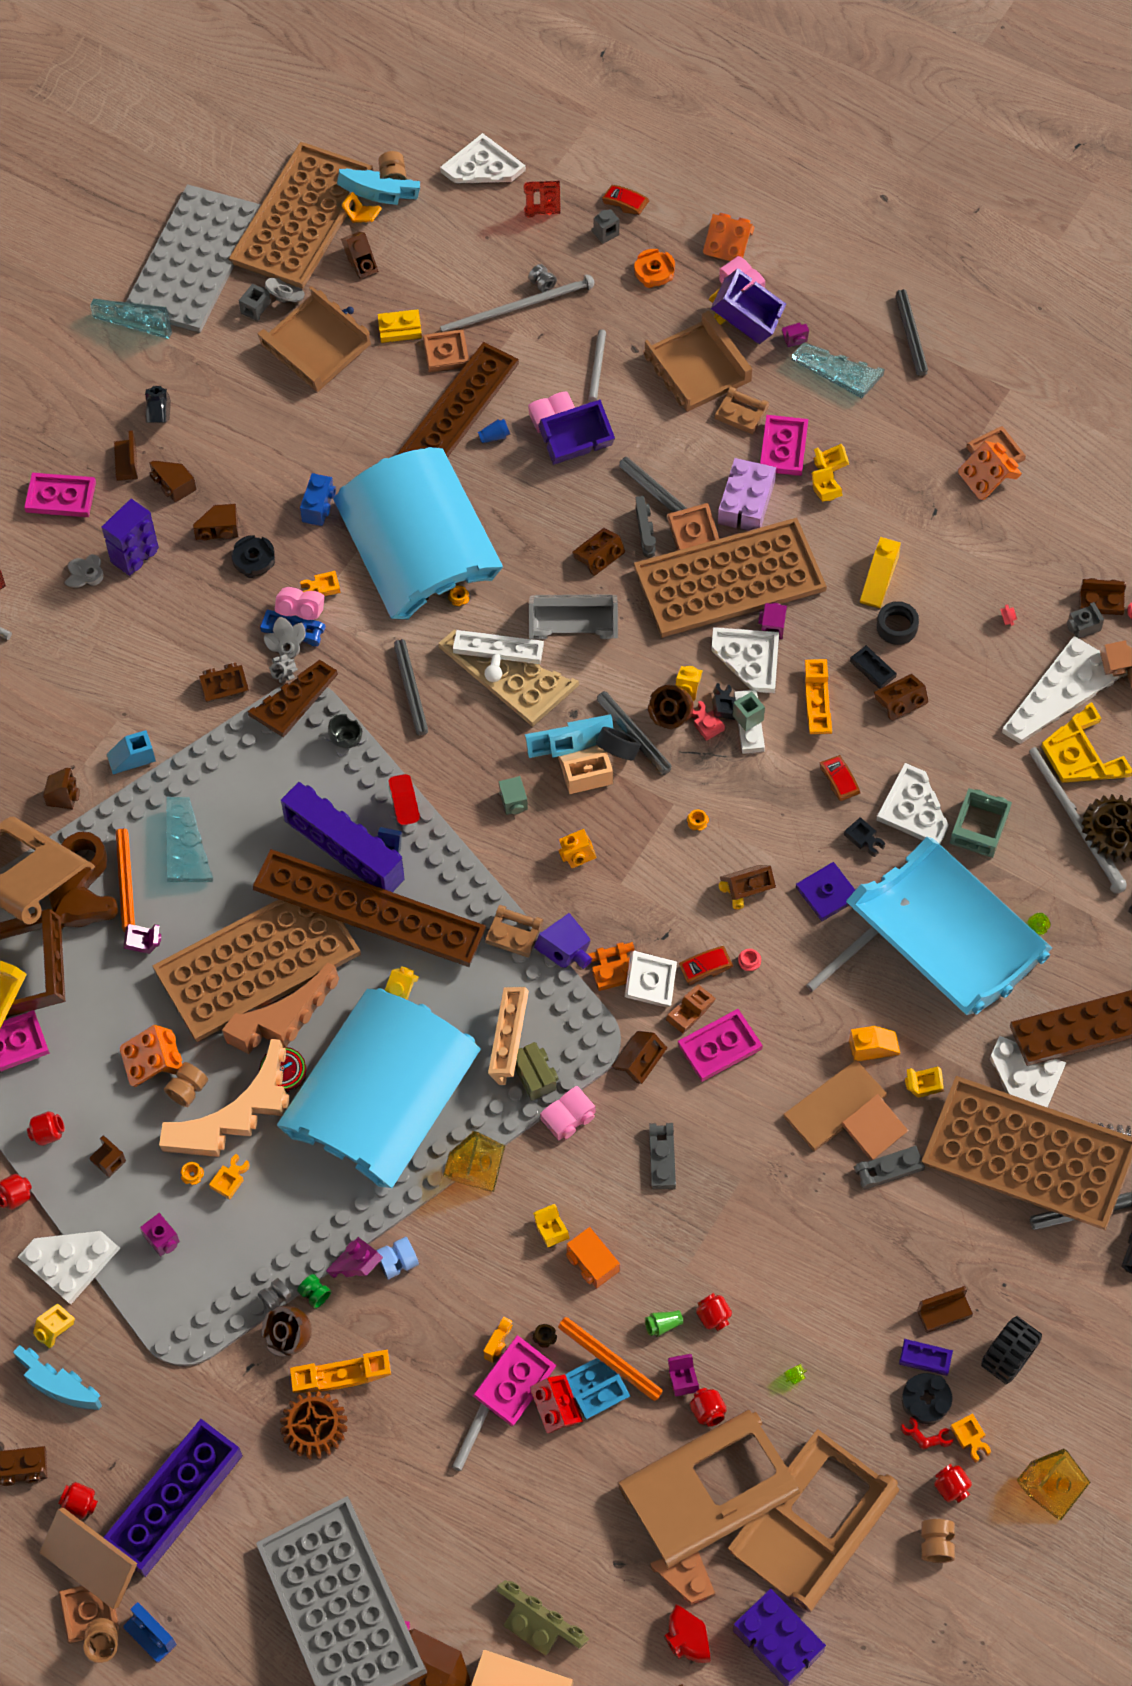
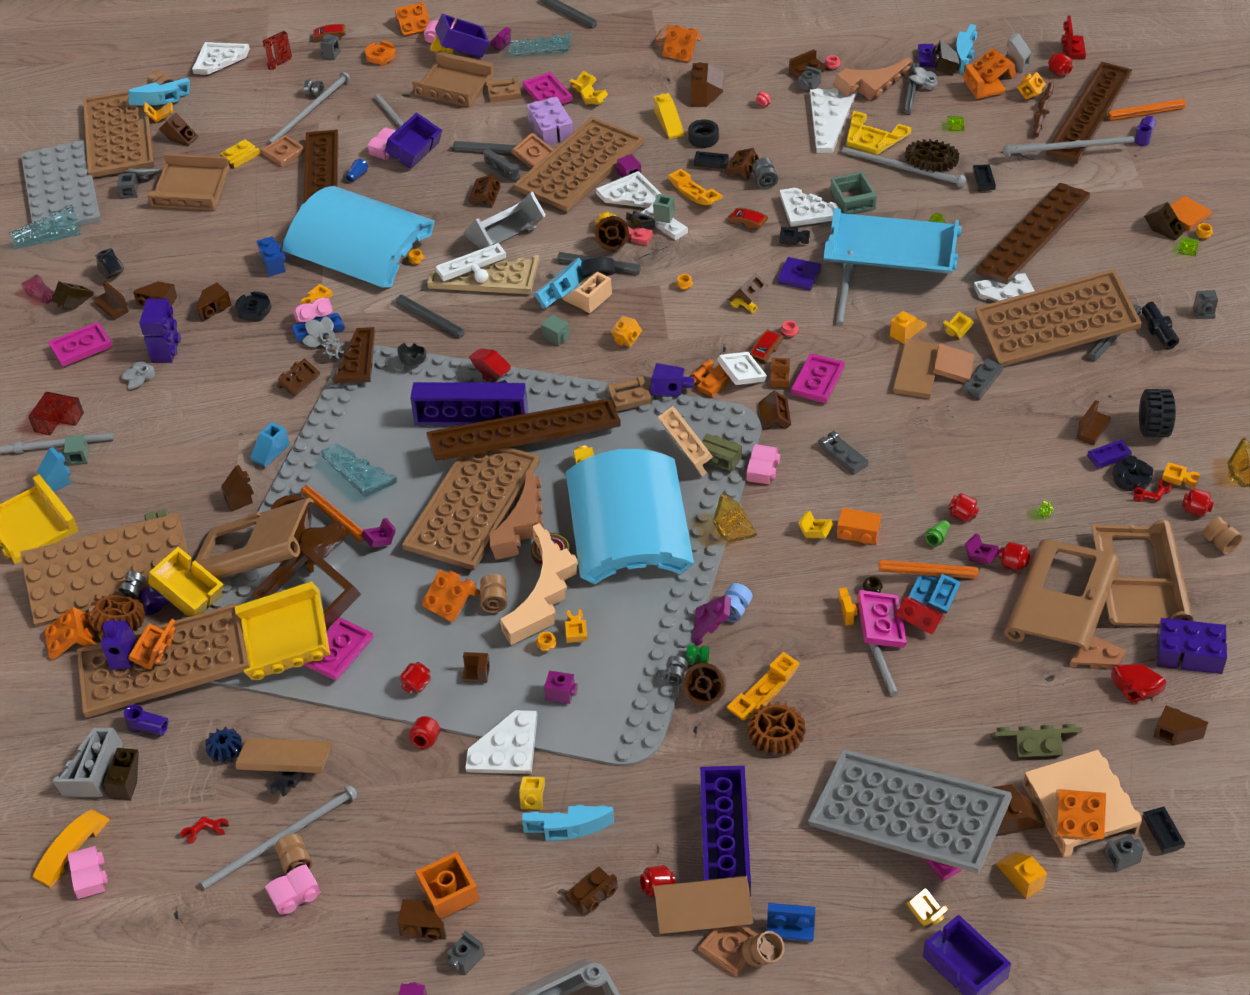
camera: 35 degrees left, 15 degrees down
none -> clear pink piece [22,274,54,304]
none -> dark brown slope [51,281,94,310]
none -> reddish brown wedge [691,62,724,107]
none -> dark grey wheel [752,158,778,189]

